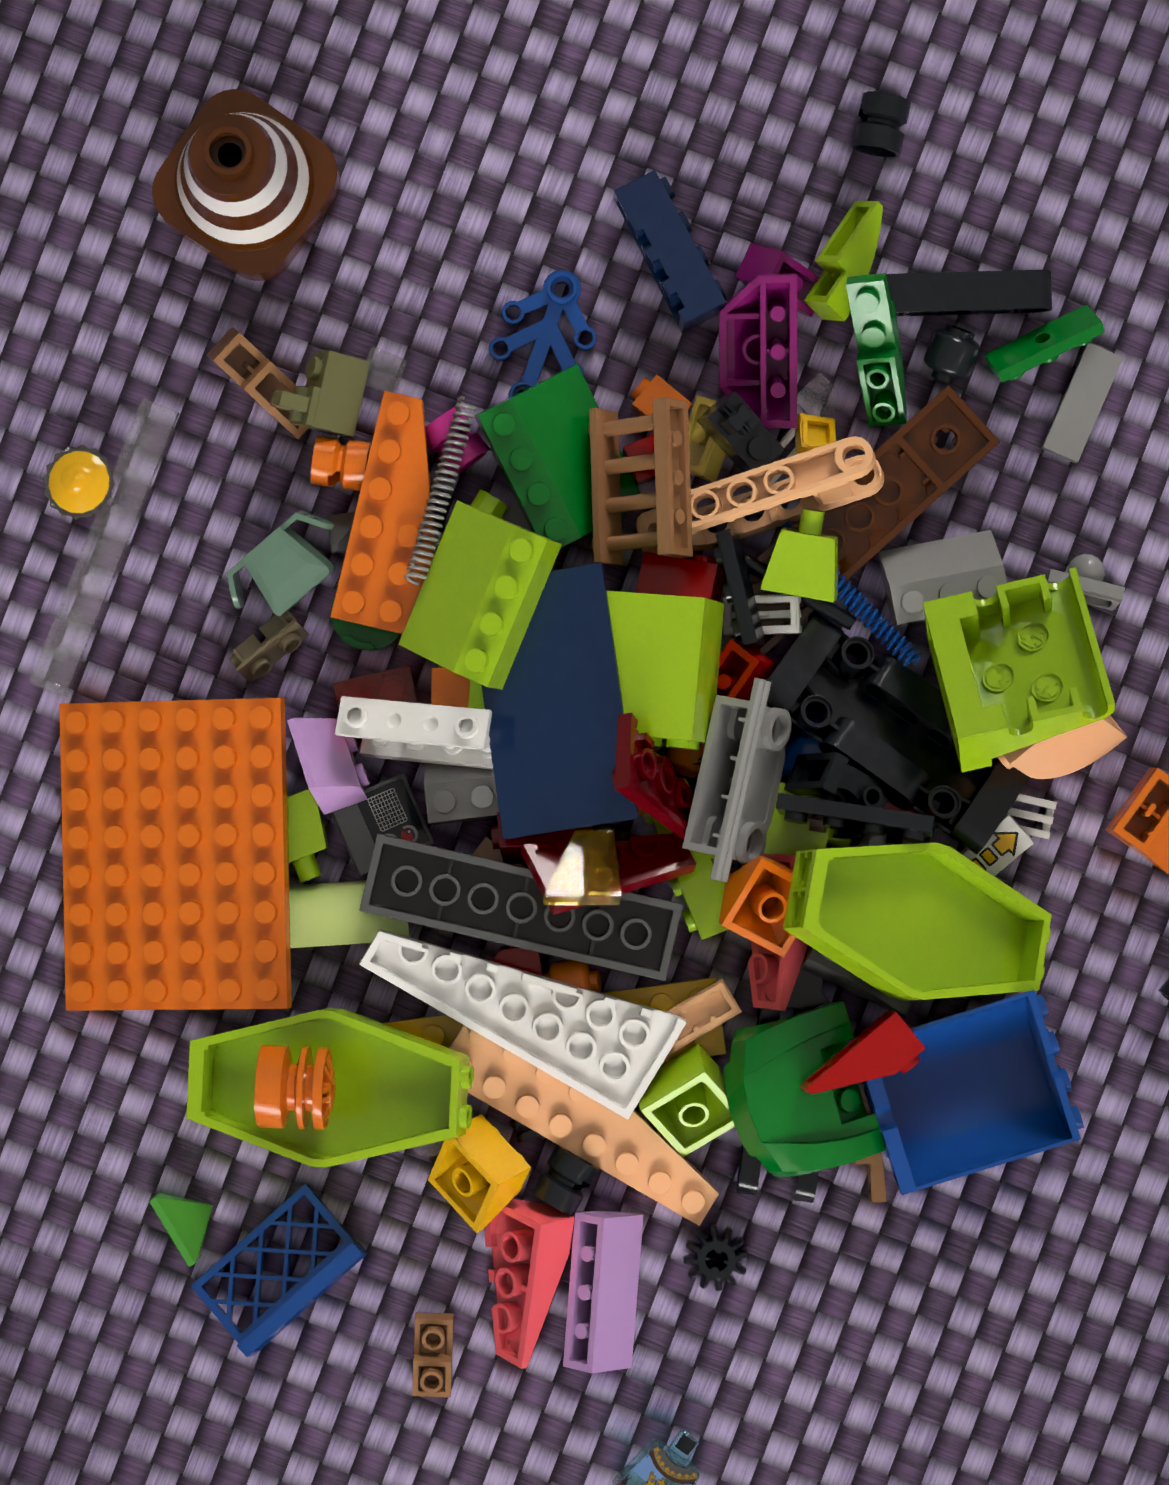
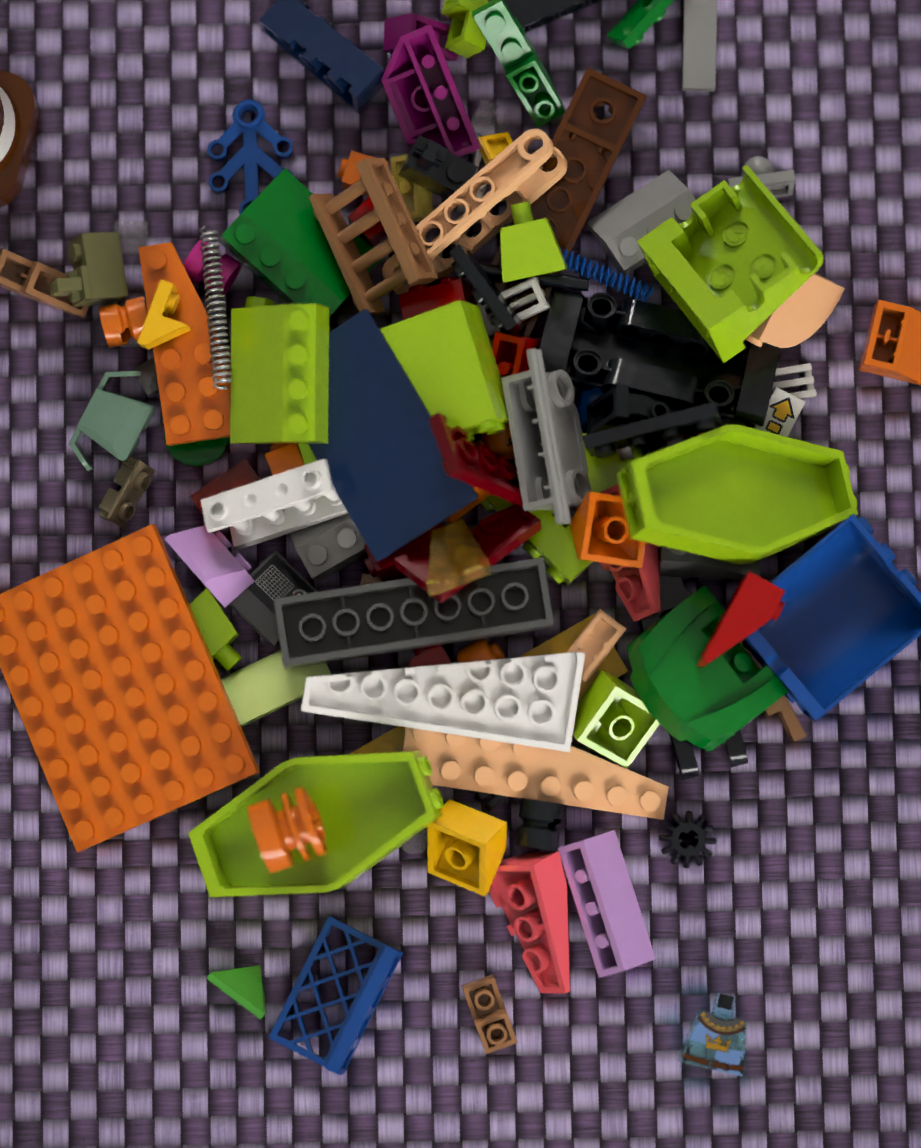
camera: 25 degrees left, 5 degrees down
black head [923,324,980,384] -> none
none -> yellow slope [137,279,191,350]

